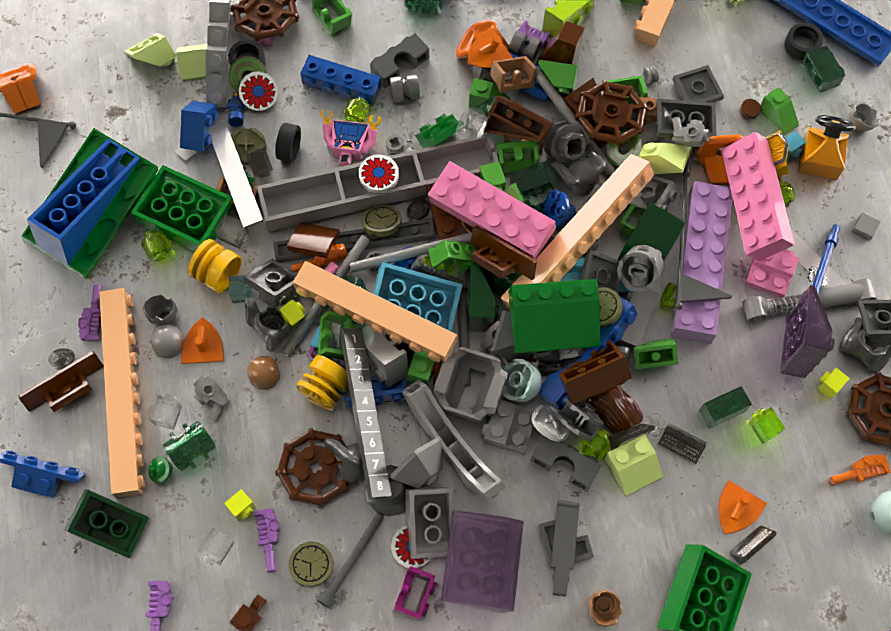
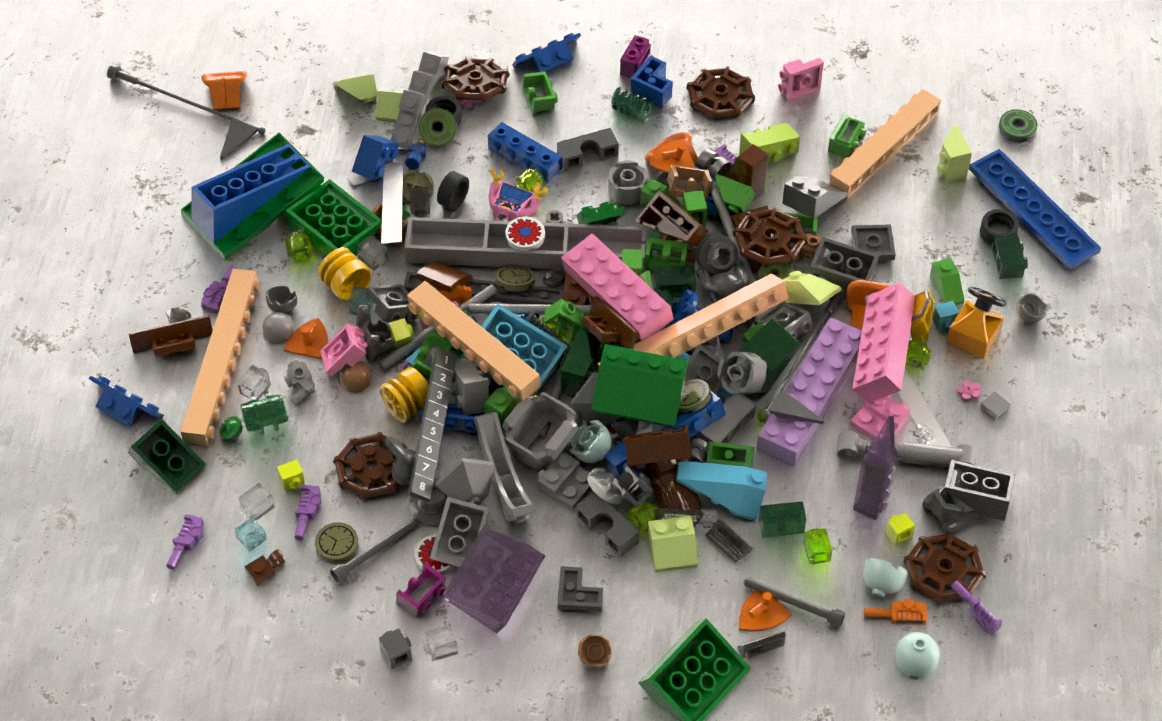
camera: 20 degrees right, 15 degrees down
tile [239,72,278,111] -> none
flat silver wheel [390,74,420,103] -> none
clear brick [456,110,488,140] -> none
dark grey piece [551,500,580,597] -> none
light grey bush [643,65,659,84] -> none
light grey piece [672,117,710,147] -> none
reddish brown tile [740,99,761,119] -> none
bar [803,224,841,318] -> none
none -> clear light blue plate [235,517,267,552]
none -> bright pink plate [320,323,368,376]
none -> light grey brick [608,160,648,205]
none -> medium azure wedge [676,461,767,521]
none -> bright green brick [682,191,707,228]
none -> dark grey piece [743,578,846,629]
none -> slope [782,176,848,219]
none -> light aqua cylinder [862,558,908,597]
none -> bright pink plant [957,380,981,400]

